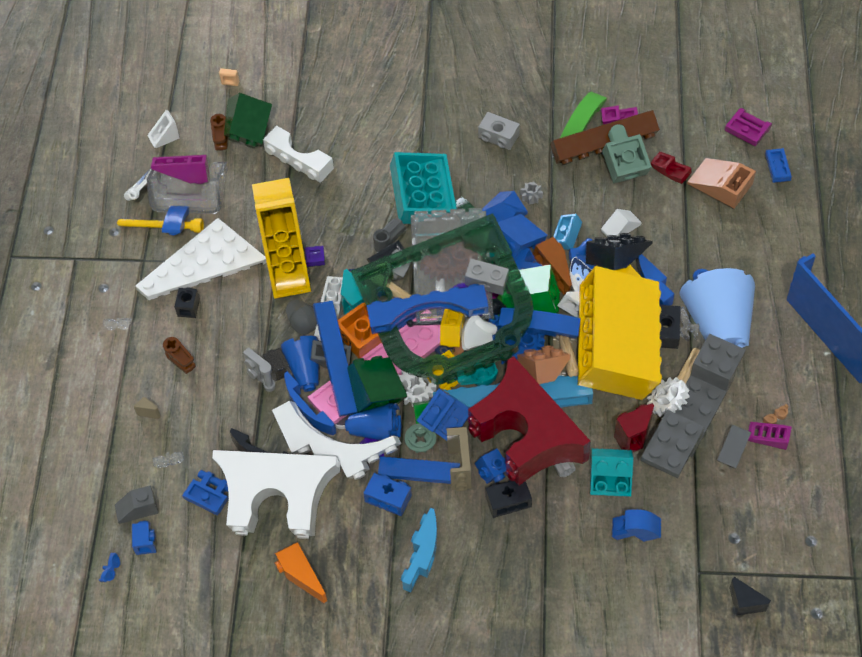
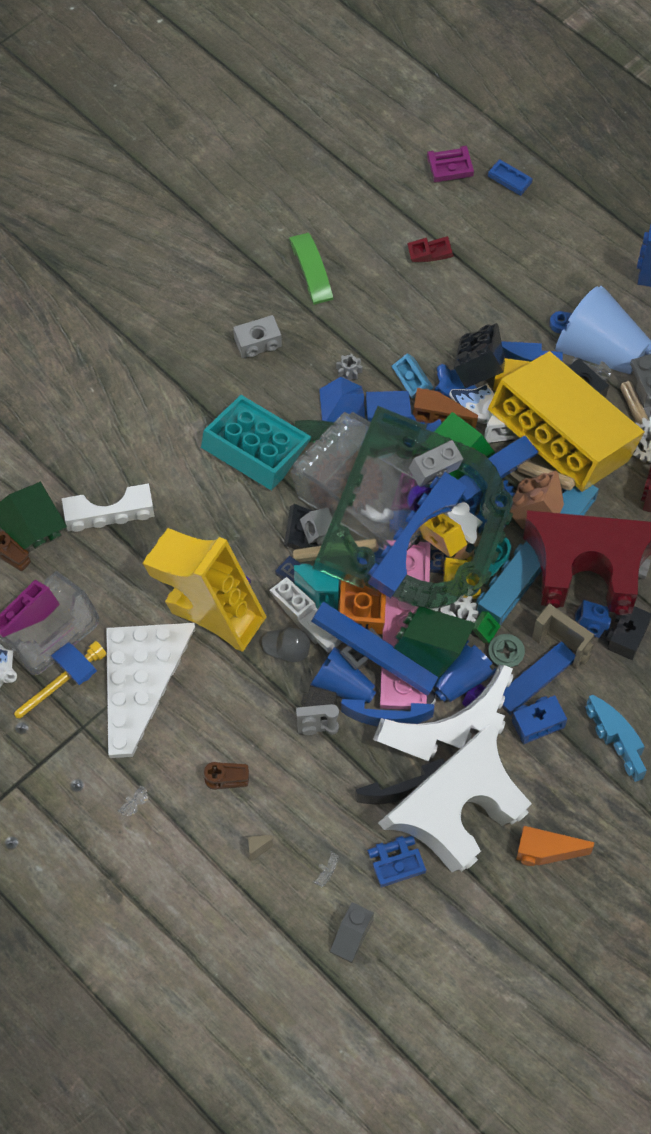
camera: 50 degrees left, 5 degrees up
blue piece [98,553,120,582] -> none
blue brick [132,521,157,555] -> none
black brick [174,287,200,318] -> none
dark grey piece [373,218,406,252] -> none
blue slope [417,388,470,441] -> none
reddish brown brick [550,110,660,165] -> none
magenta slope [601,105,638,124] -> none
white slope [601,209,642,237] -> none
sand green brick [602,125,652,184] -> none
nougat slope [687,158,756,209] -> none

